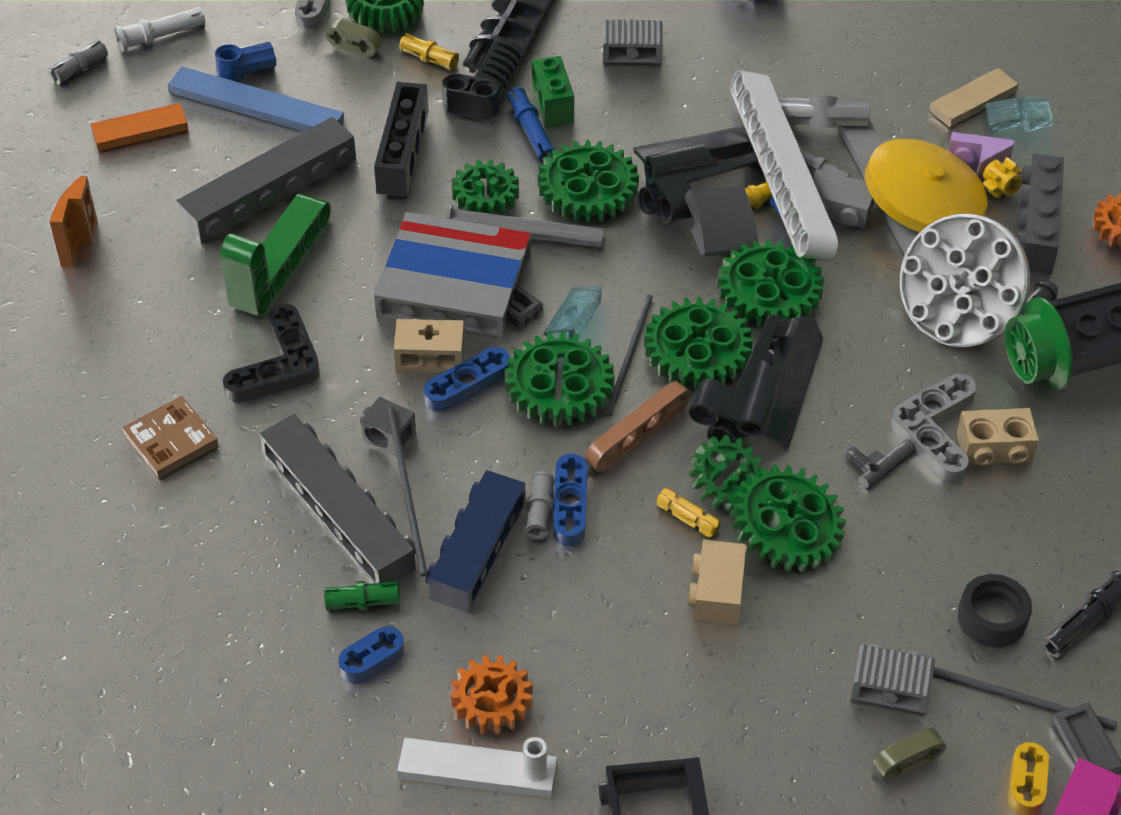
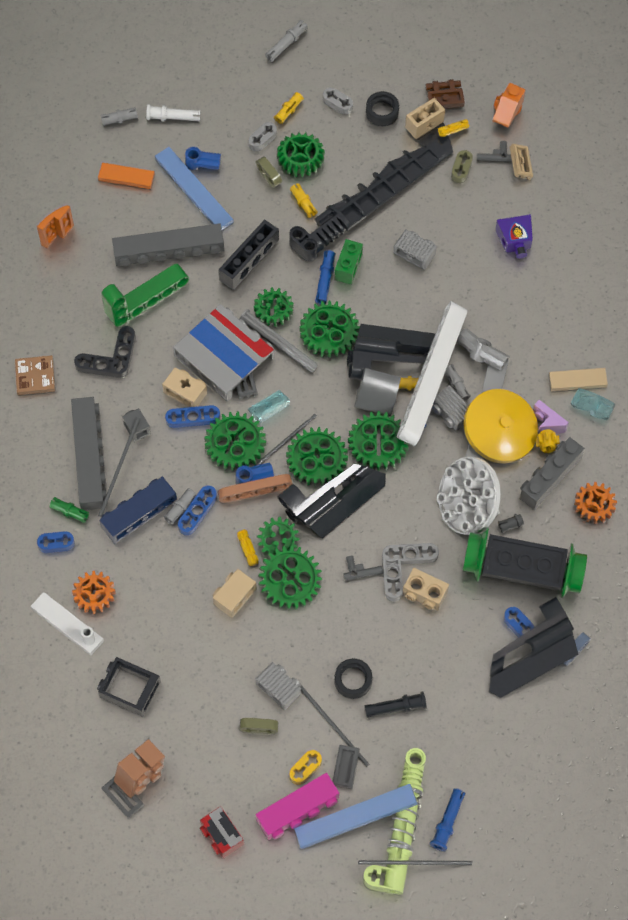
camera: 30 degrees right, 15 degrees up
none -> blue piece [235,462,274,485]

